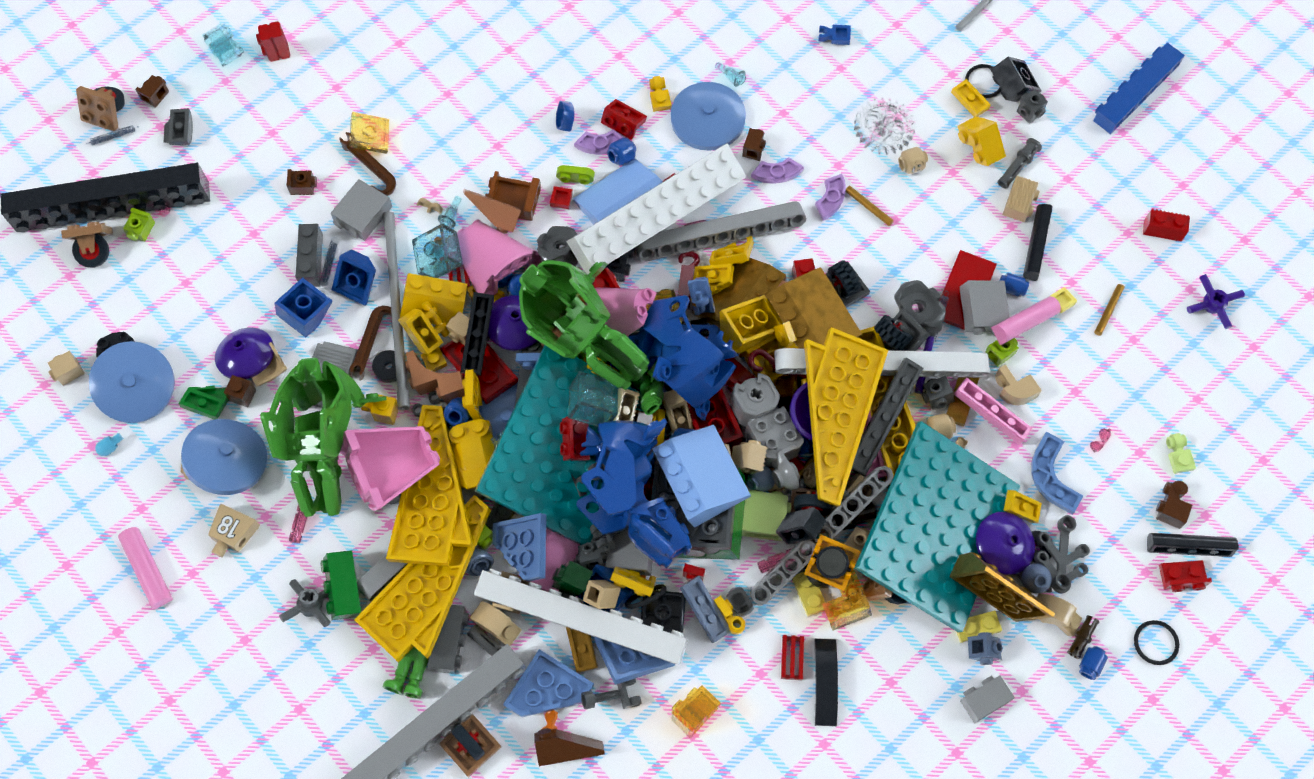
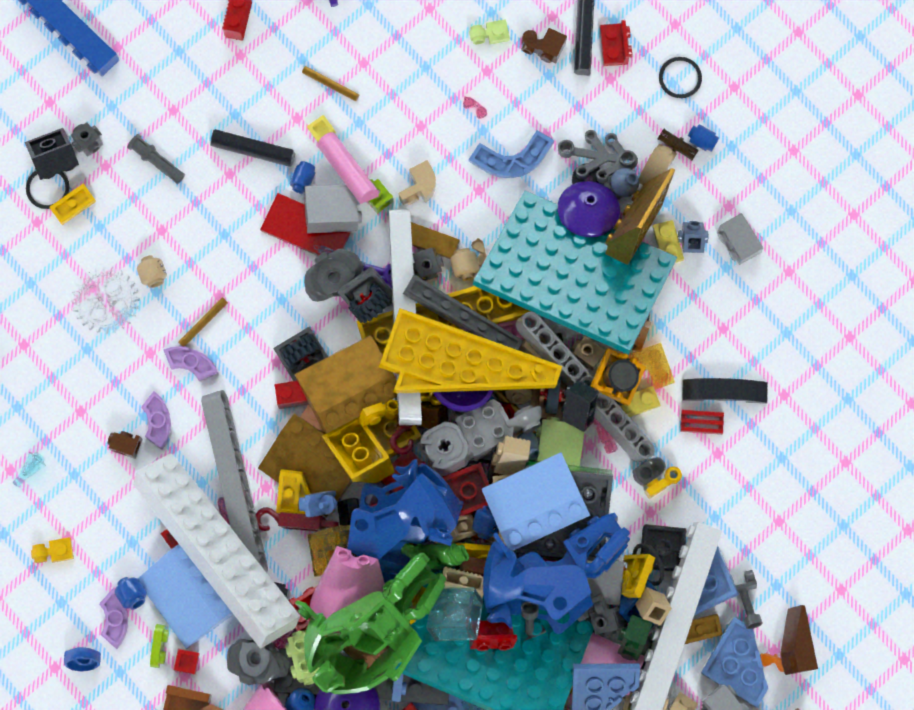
camera: 90 degrees left, 10 degrees up
red bracket [601,99,647,140] -> none
medium blue dish [671,82,746,151] -> none
clear yellow brick [671,685,721,739] -> none
sand blue plate [679,576,730,643] -> none
red plate [682,563,706,581] -> none
yellow wing [709,236,754,265] -> none
bright pink brick [954,378,1032,445] -> none
yellow brick [957,116,1006,166] -> none
tan brick [1002,175,1040,222] -> none
yellow plate [1004,490,1042,523] -> none

